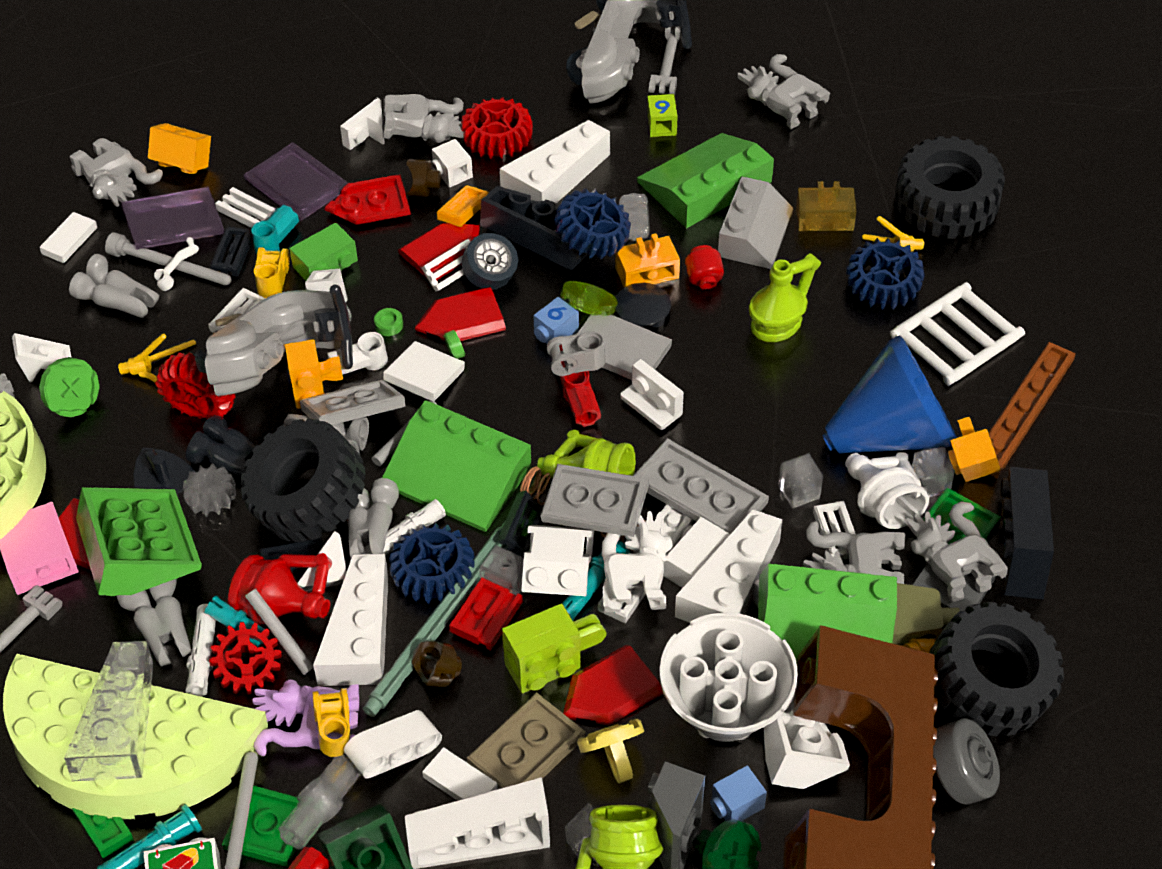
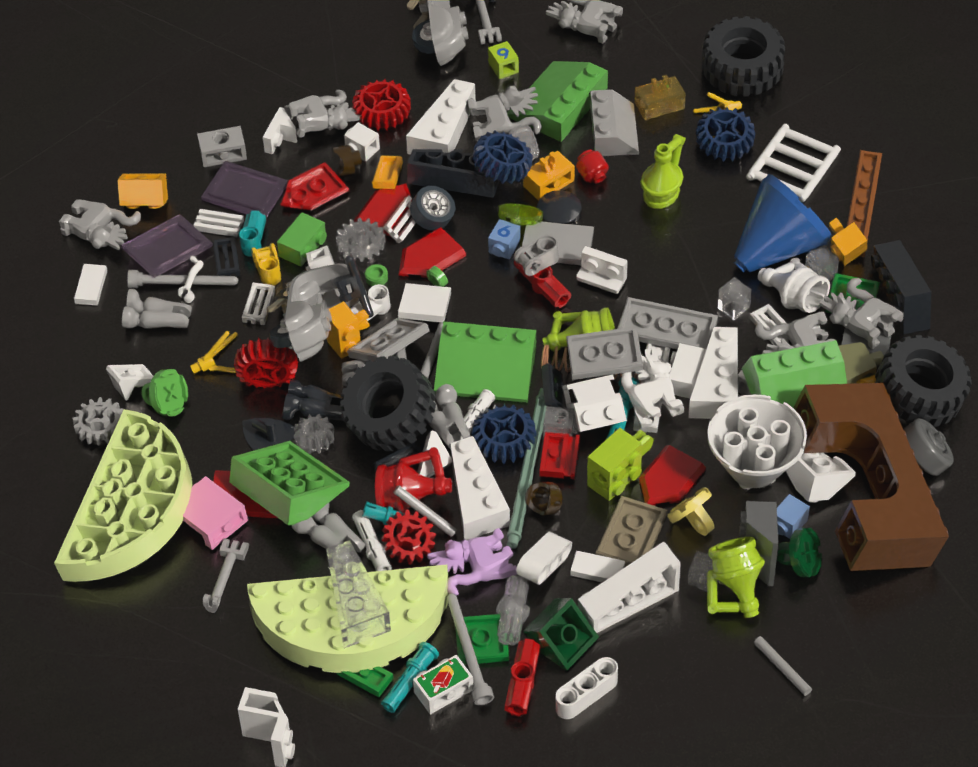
camera: 20 degrees left, 0 degrees up
yellow piece [312,688,350,757] -> none
none -> light grey brick [197,126,247,167]
none -> clear gear [336,218,385,262]
none -> light grey animal [468,86,542,140]

